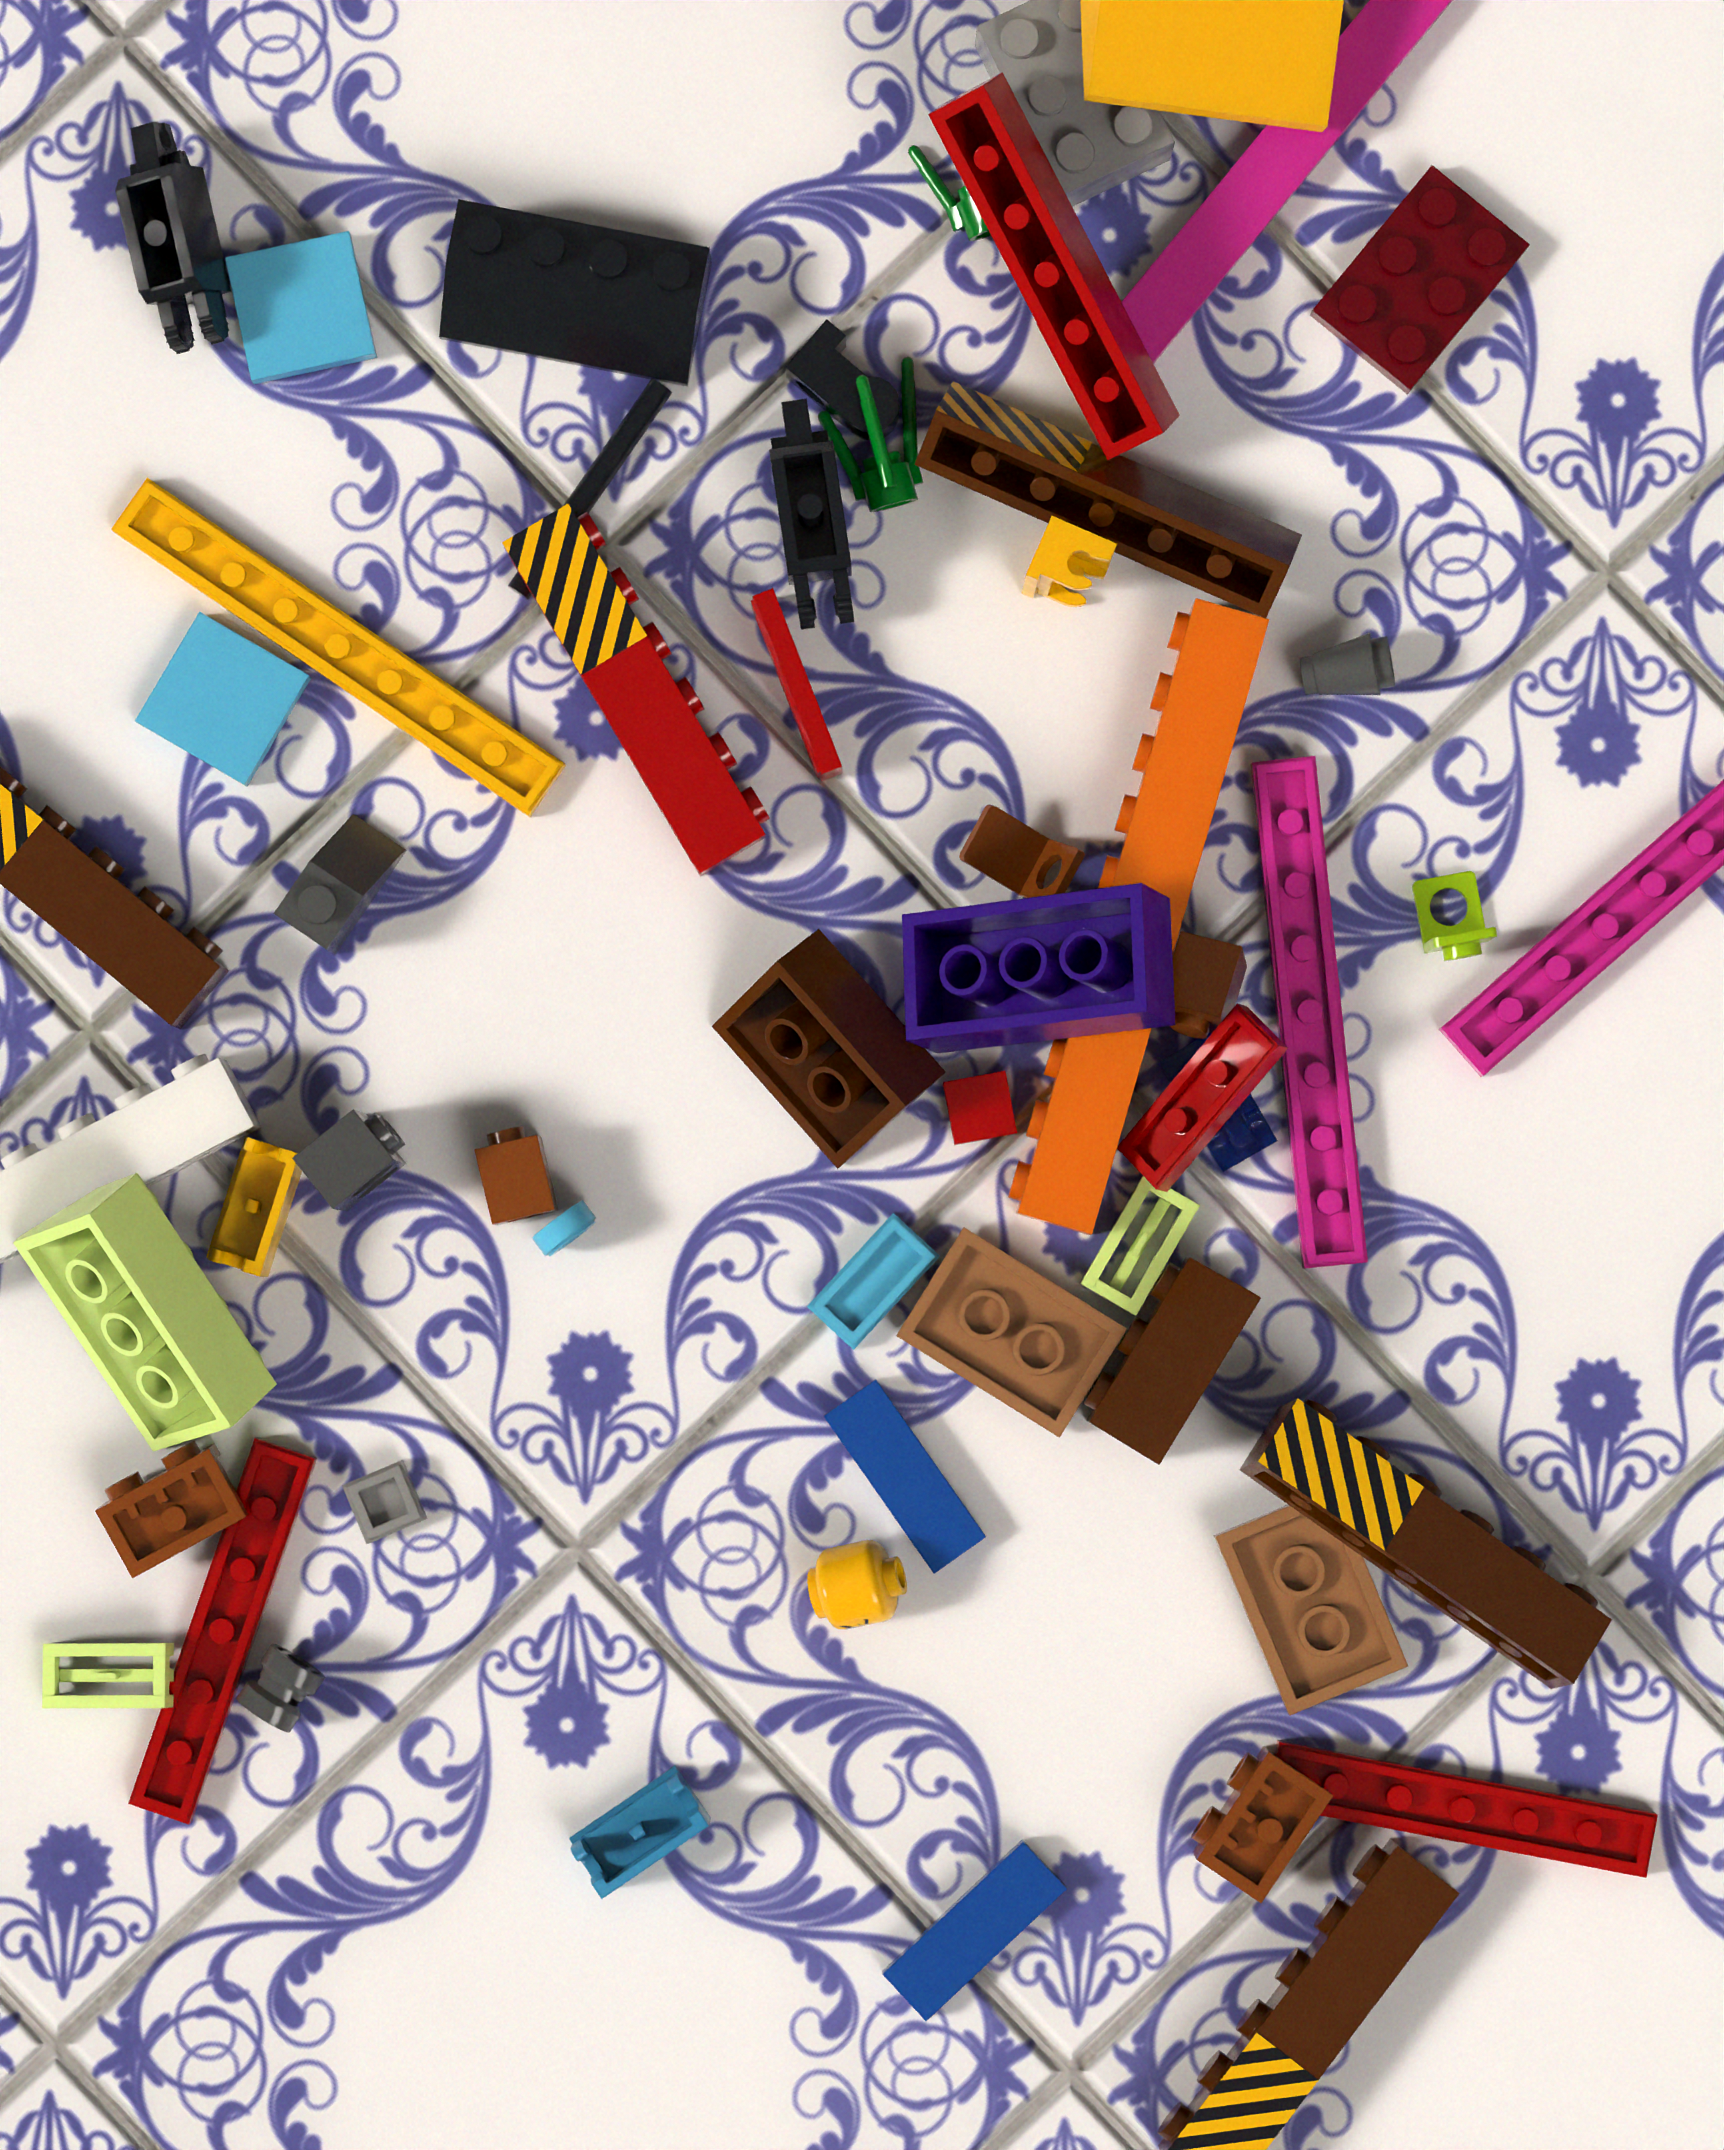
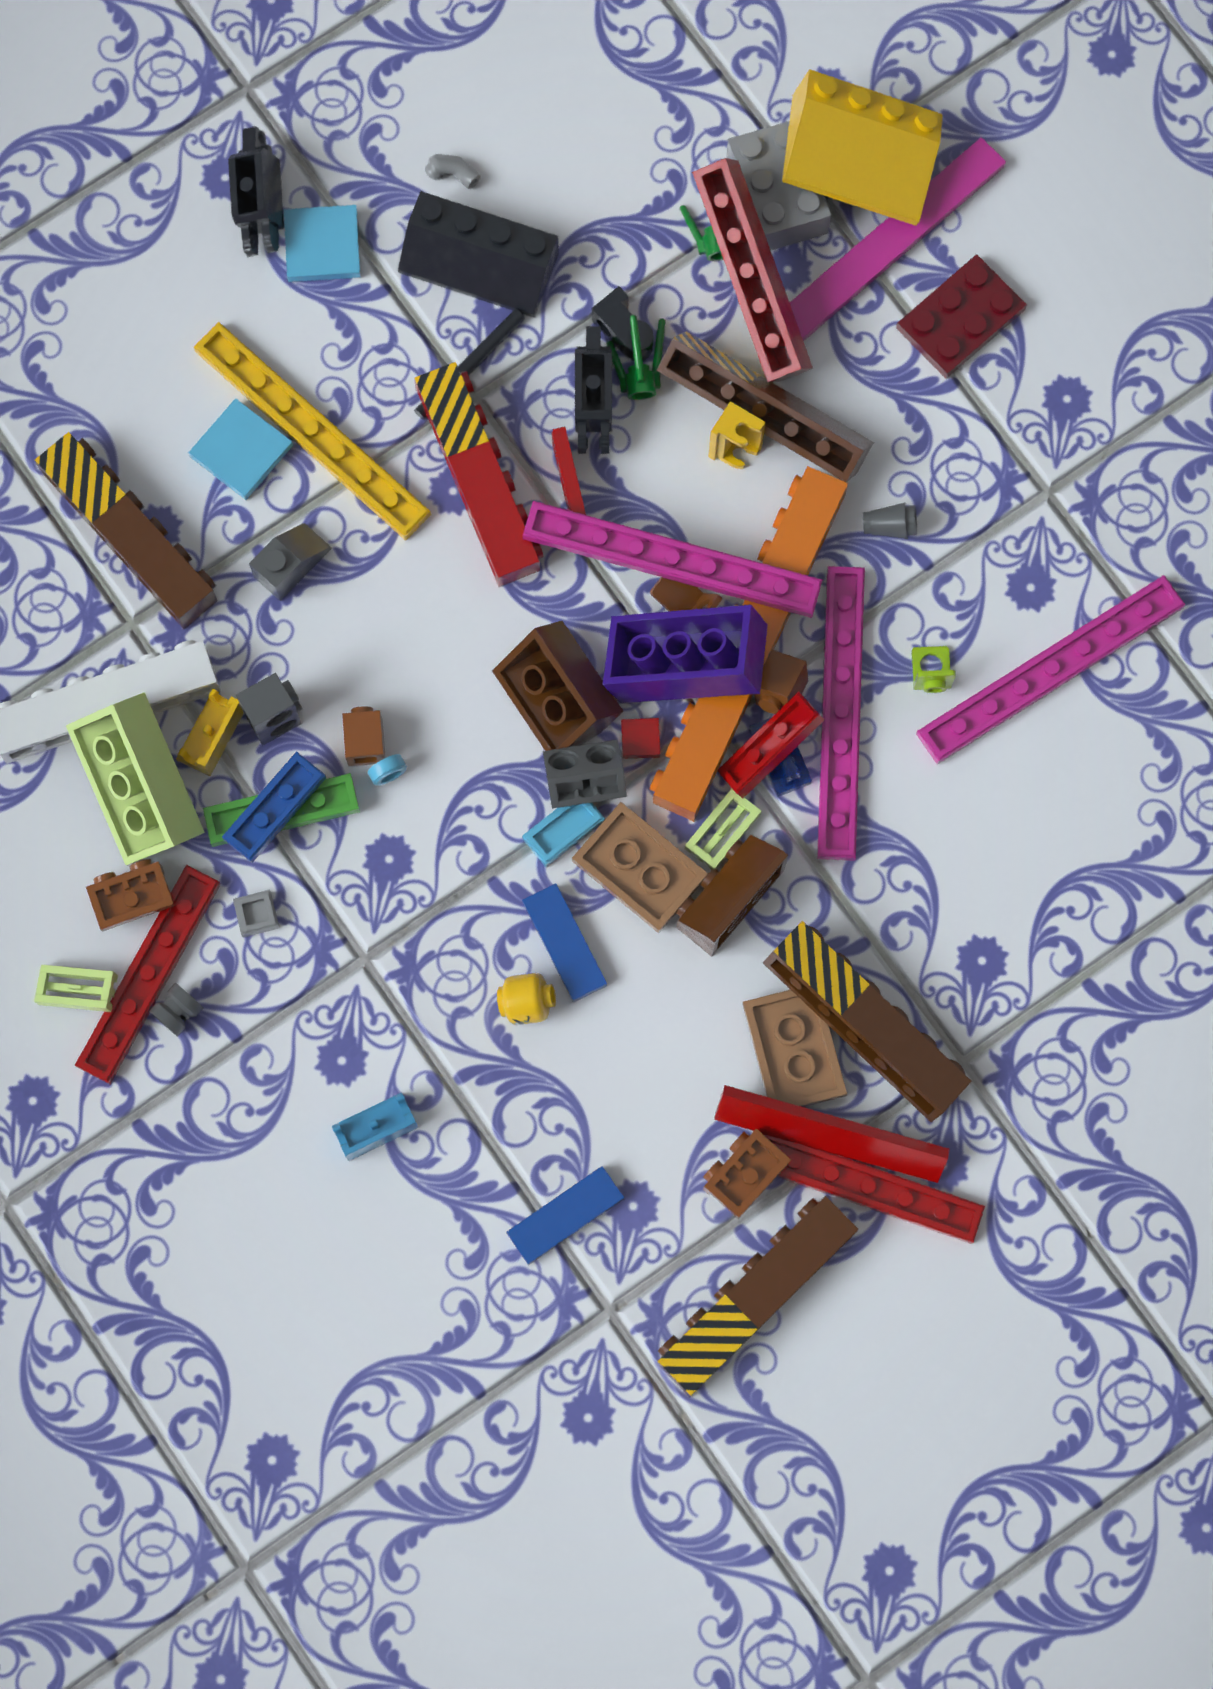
camera: 10 degrees right, 10 degrees down
none -> bright green plate [203,773,360,847]
none -> blue tile [222,751,326,863]
none -> light grey arm [425,154,481,189]
none -> dark pink tile [523,501,823,618]
none -> dark grey brick [543,740,627,809]
none -> red tile [714,1085,950,1183]

